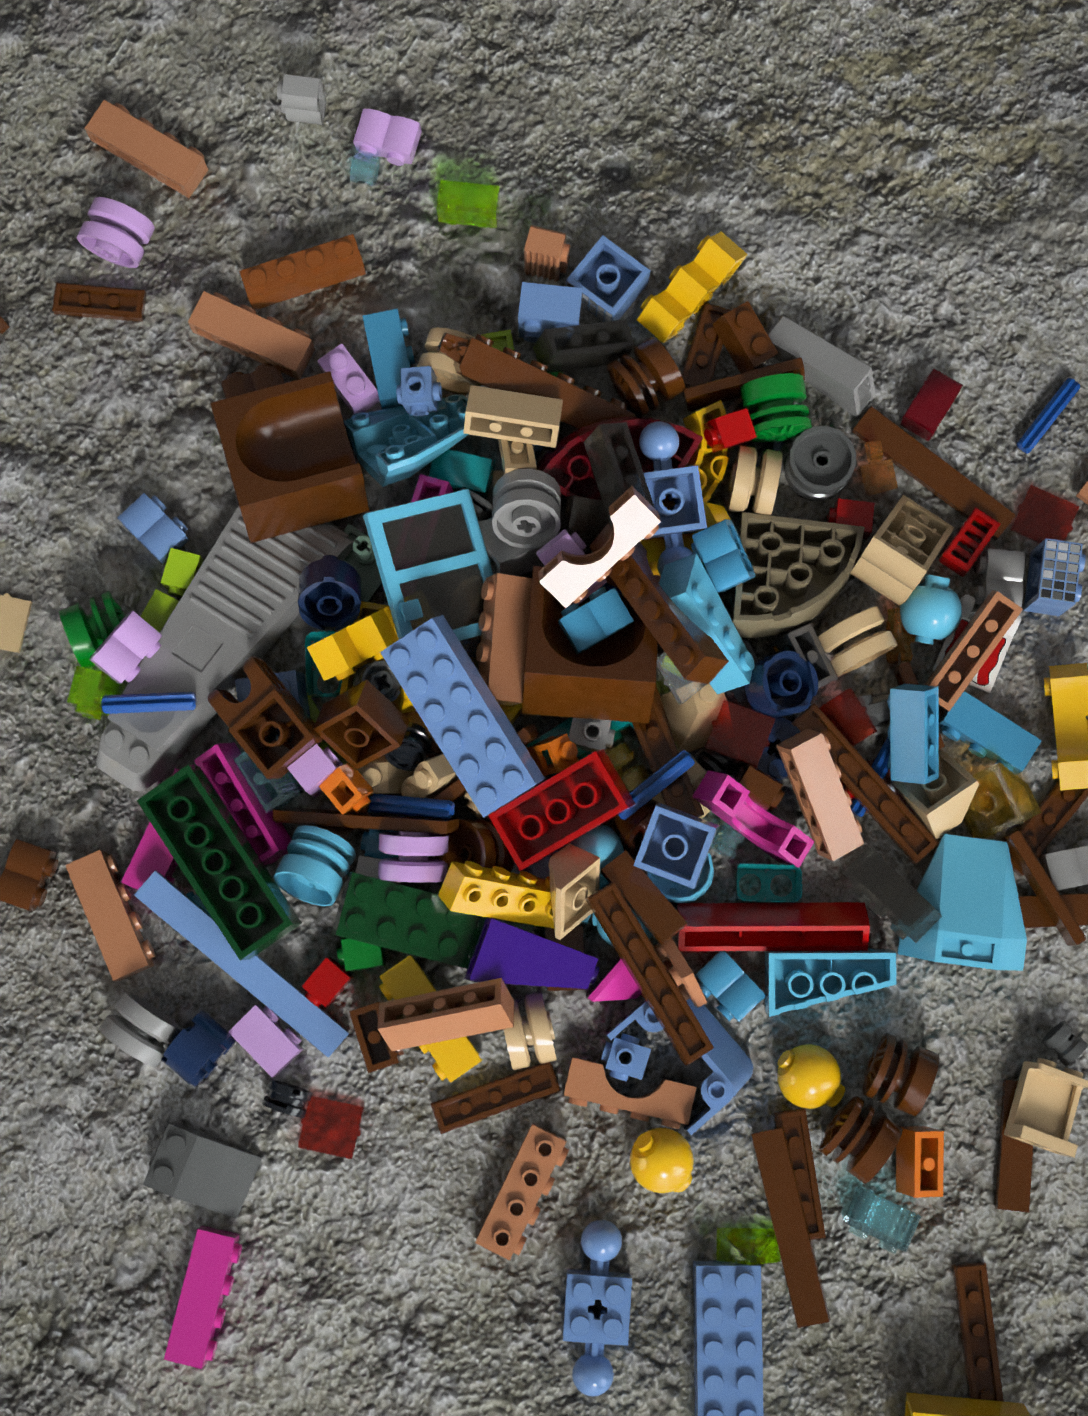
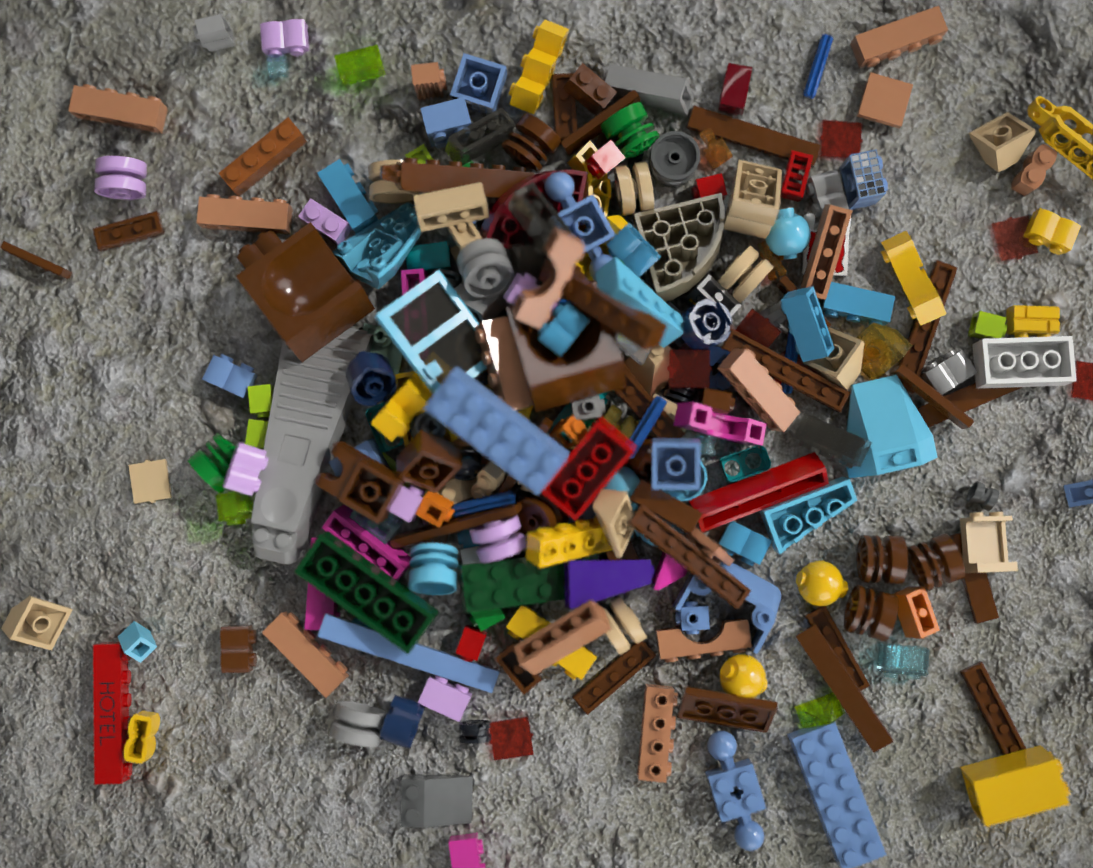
camera: 15 degrees left, 5 degrees up
blue axle [101,692,197,714] -> none
medium blue brick [396,366,442,416] -> none
none -> reddish brown tile [677,687,778,733]
none -> reddish brown wheel [907,533,965,592]

